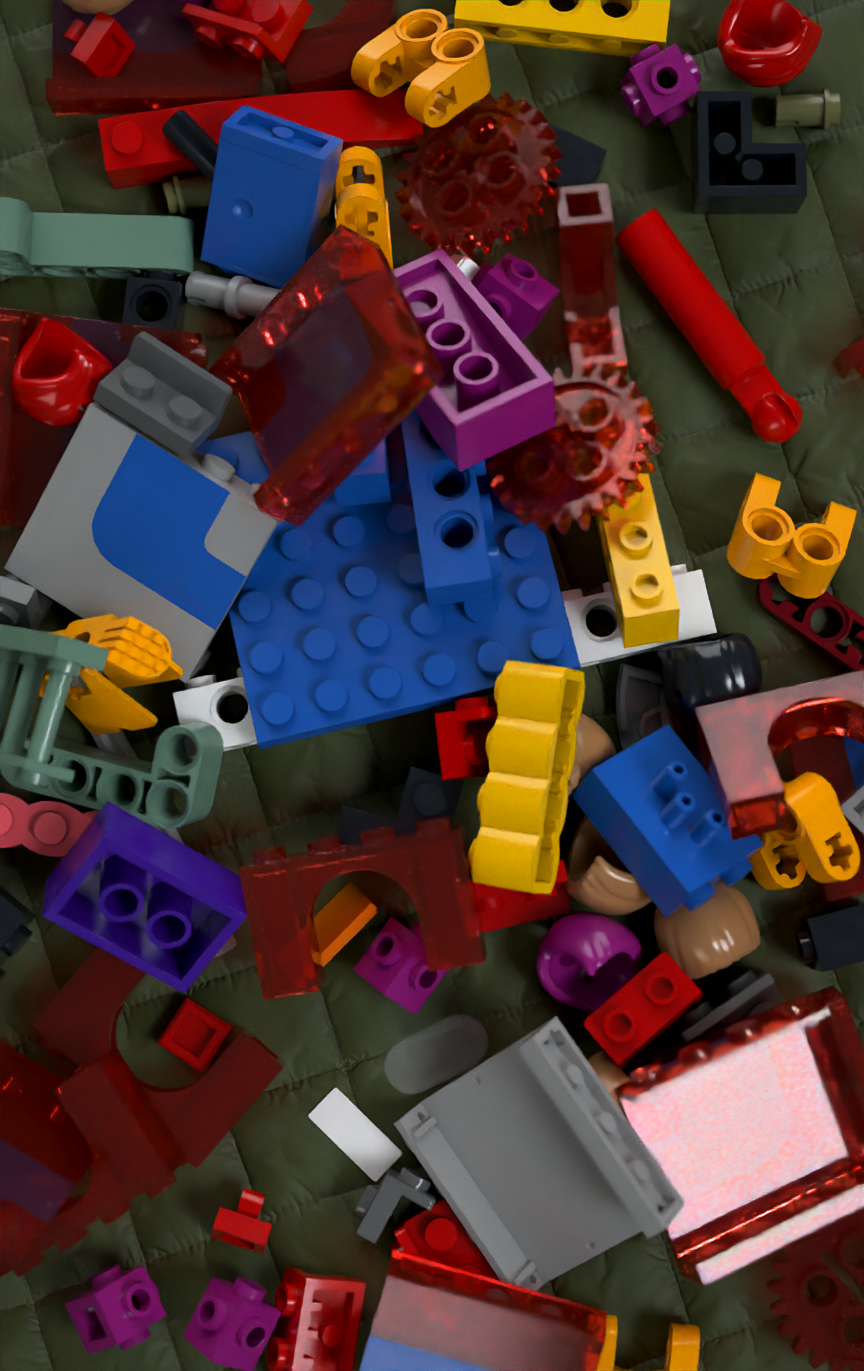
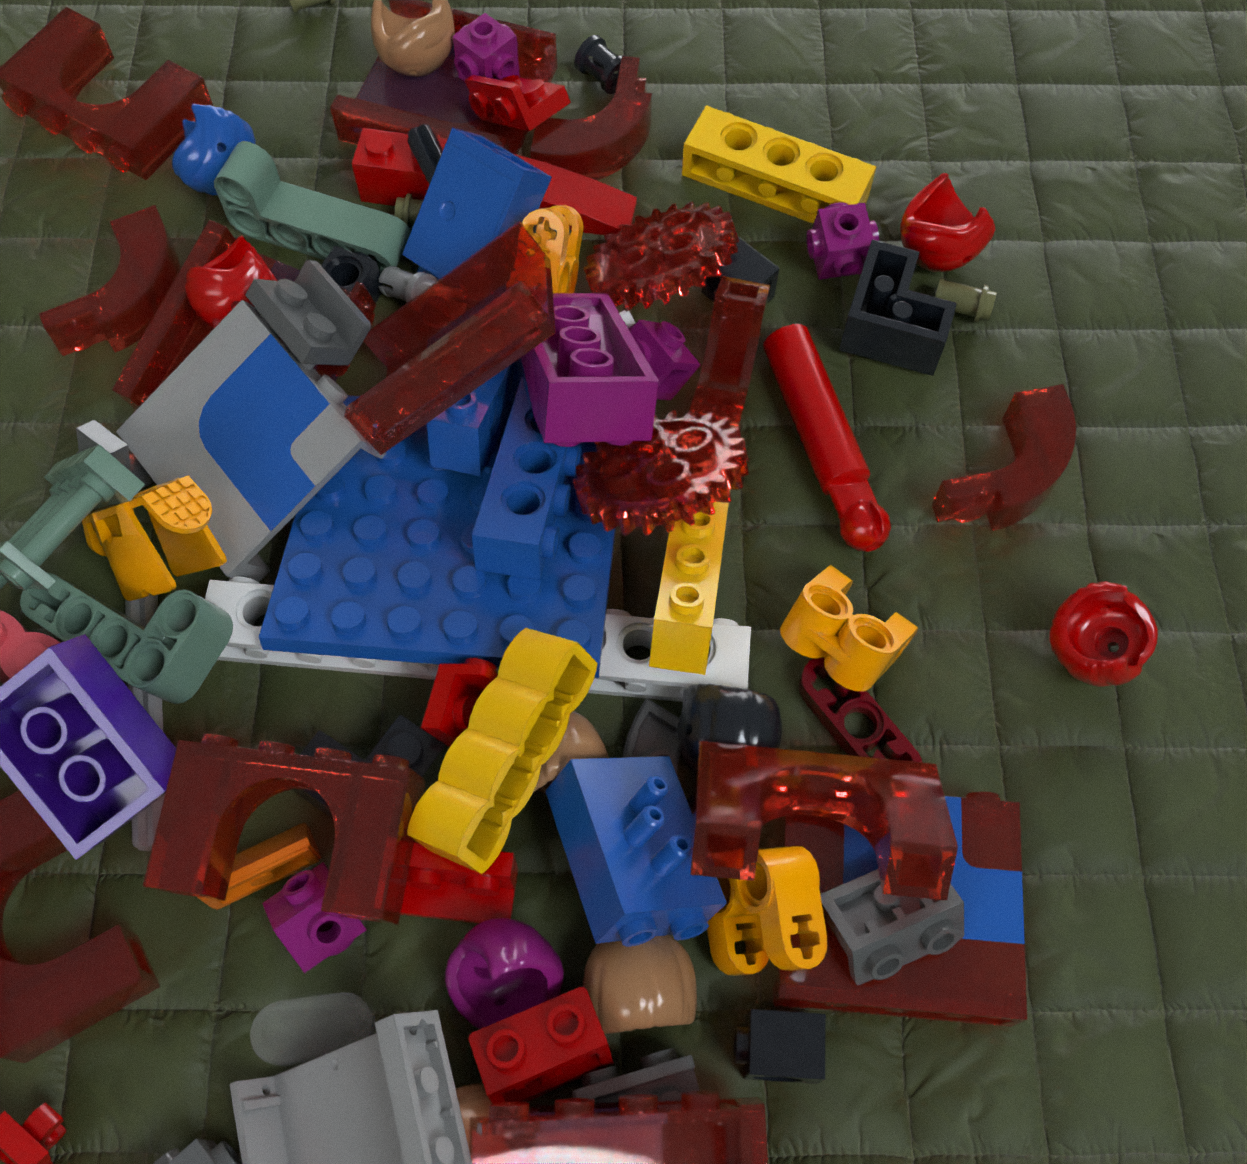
camera: 15 degrees right, 20 degrees down
red tile [64,12,136,89] -> none
red tile [157,996,233,1073] -> none
white sticker [308,1088,402,1181] -> none
light orange piece [351,9,491,128] -> none
medium nougat piece [564,815,652,915] -> none

